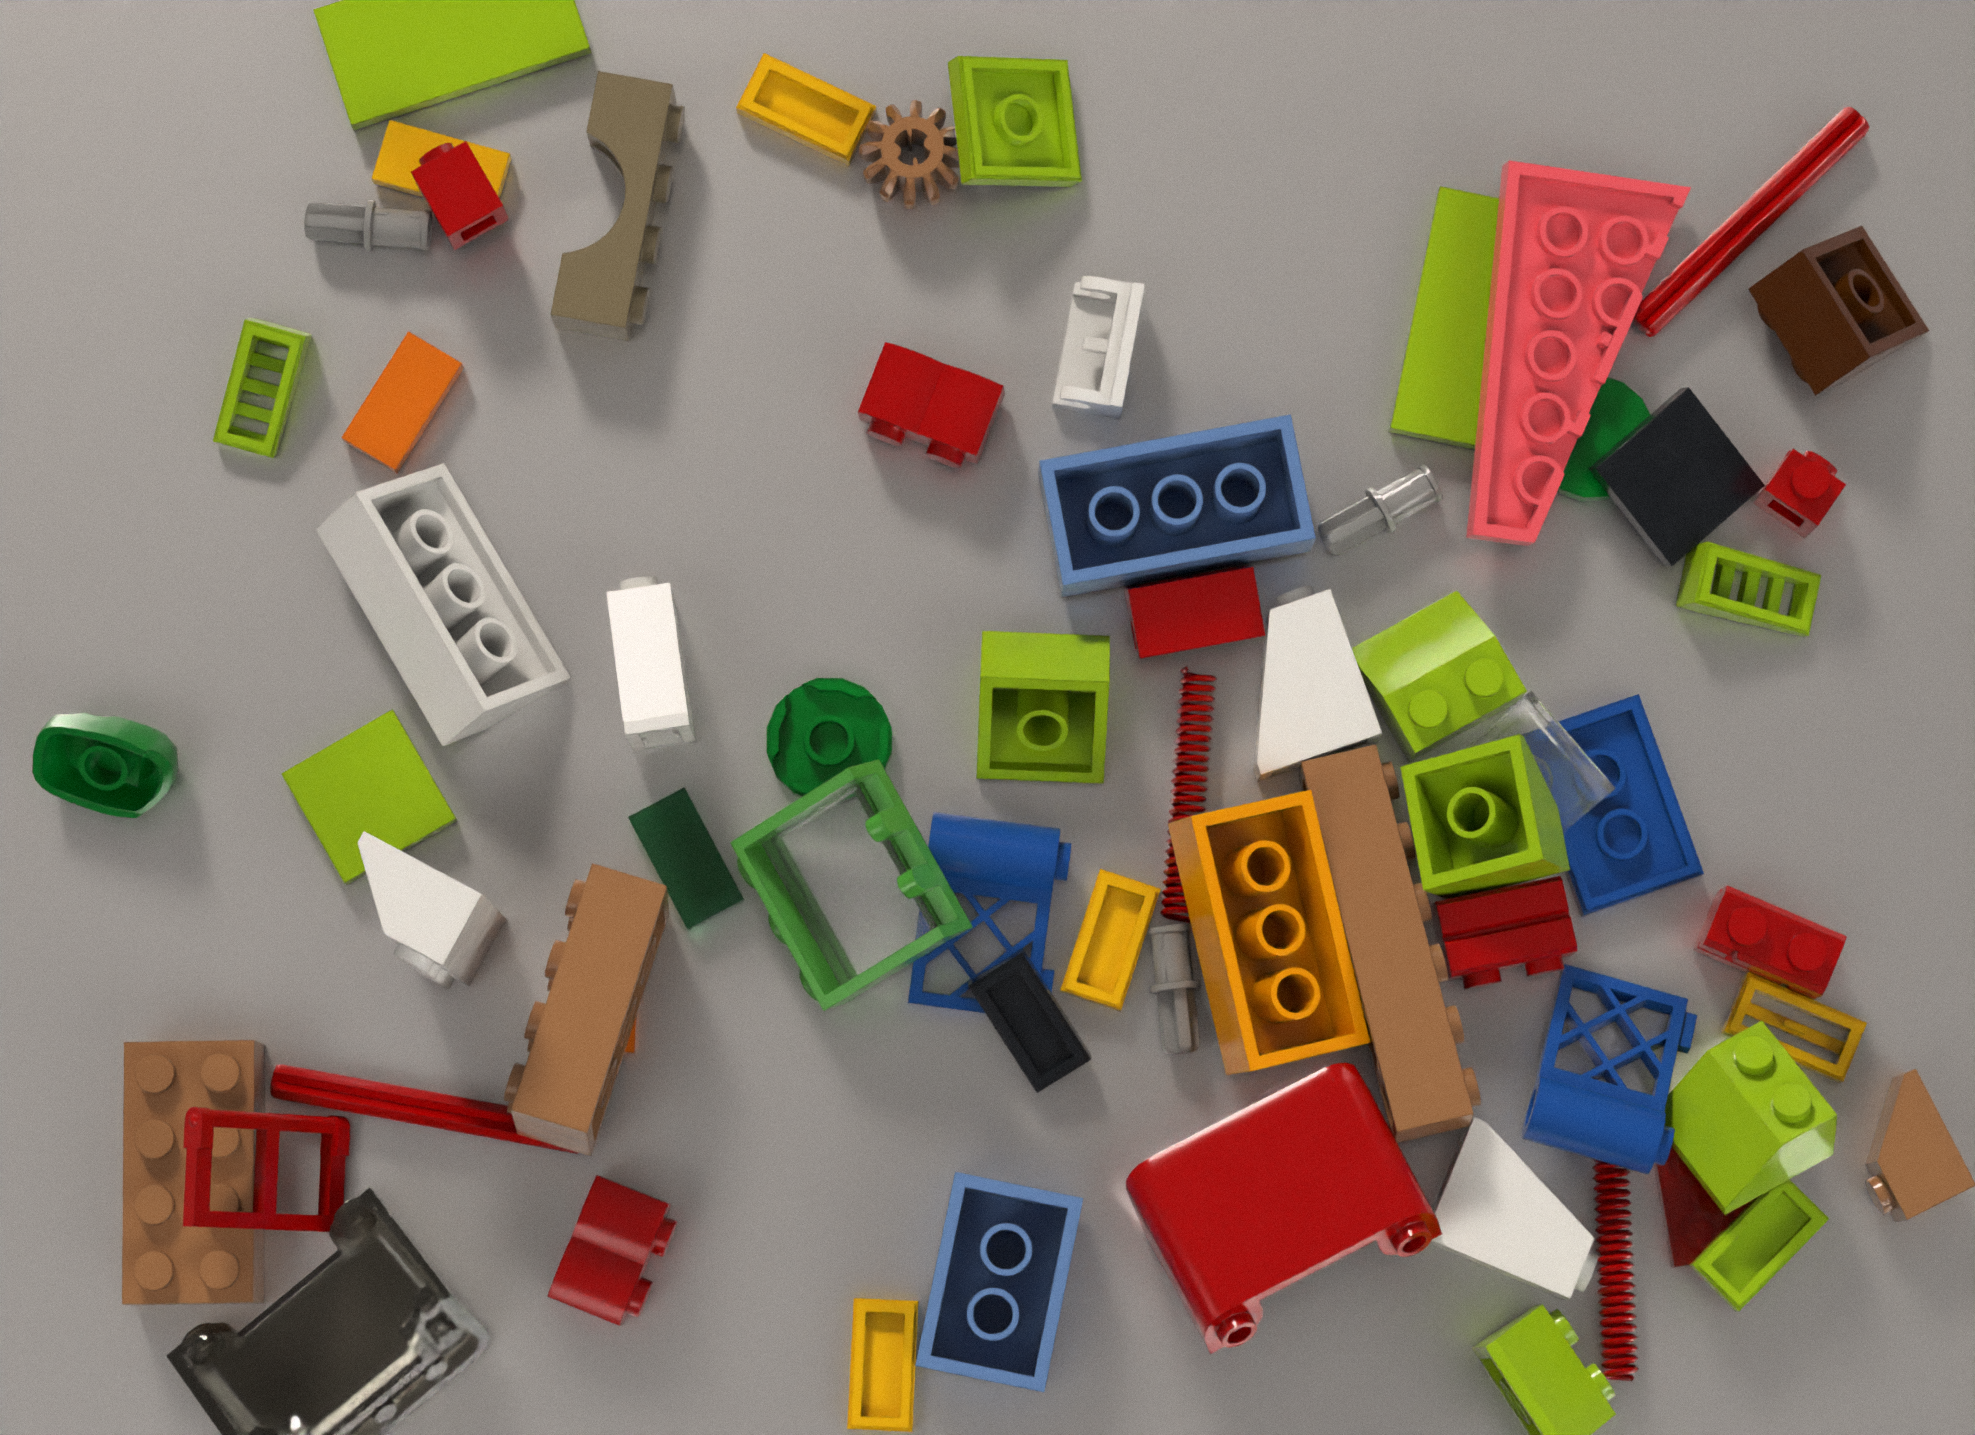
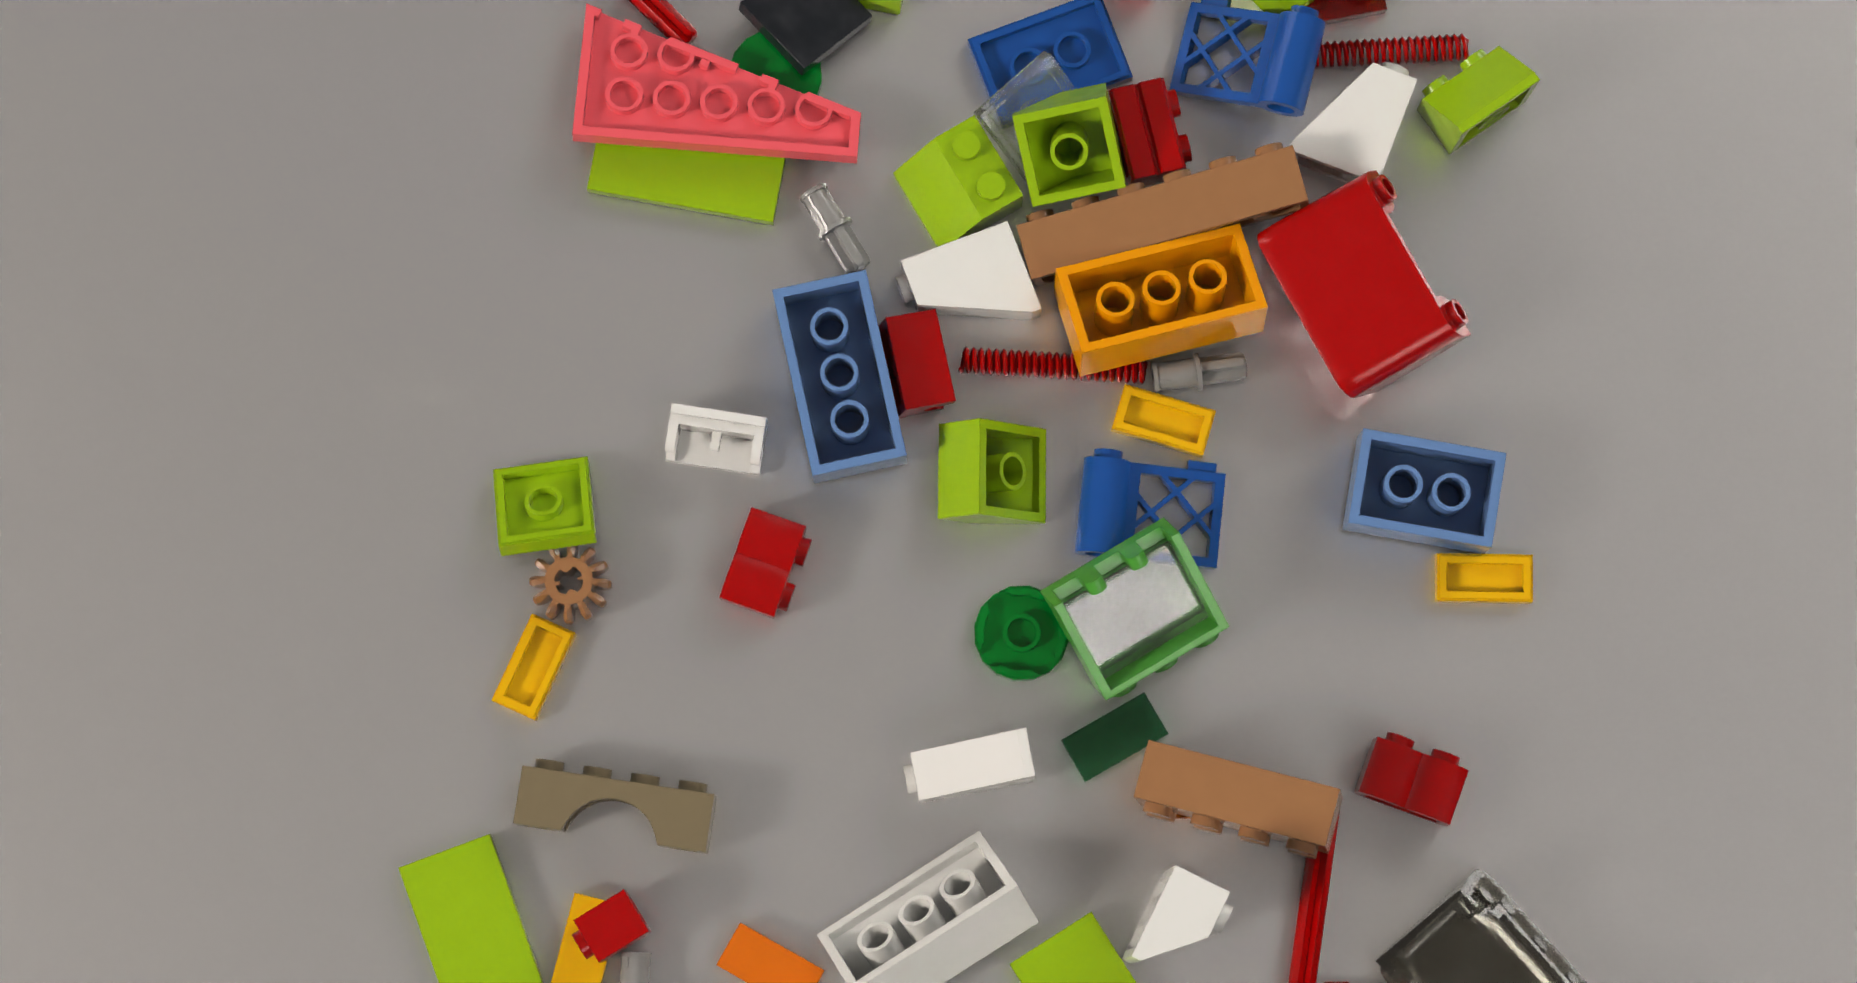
camera: 90 degrees left, 0 degrees up
black tile [968,948,1092,1093] -> none

